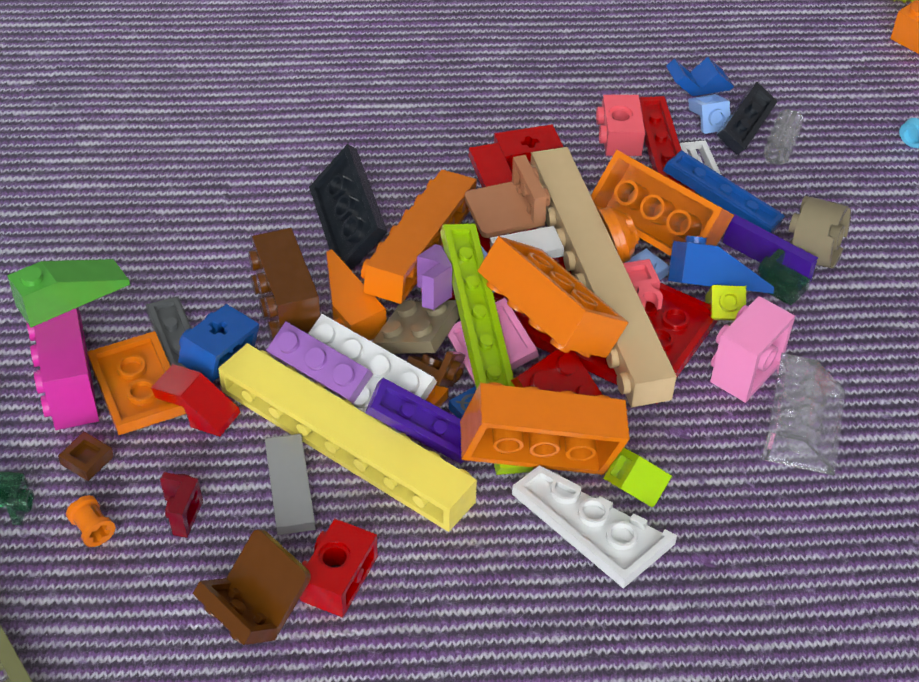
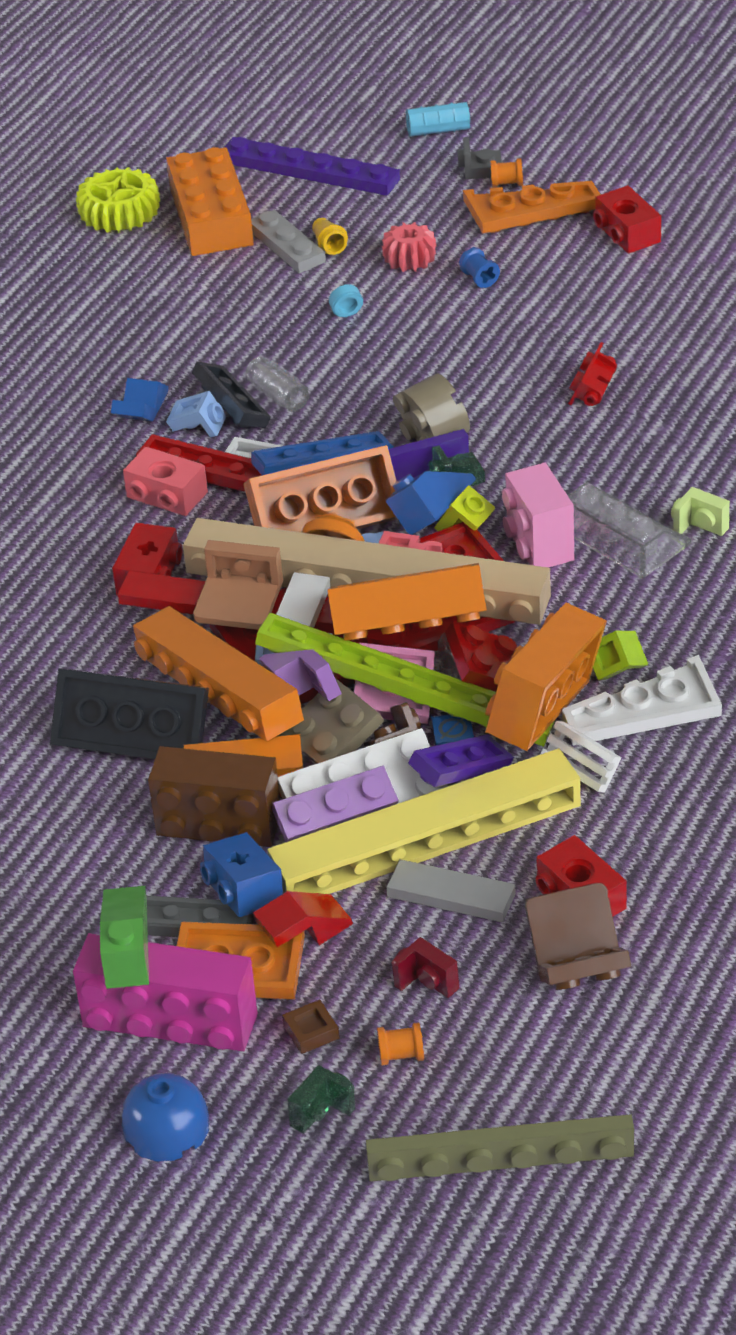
camera: 55 degrees left, 5 degrees down
none -> white tile [541,721,621,792]
none -> yellowish green bracket [671,487,730,536]

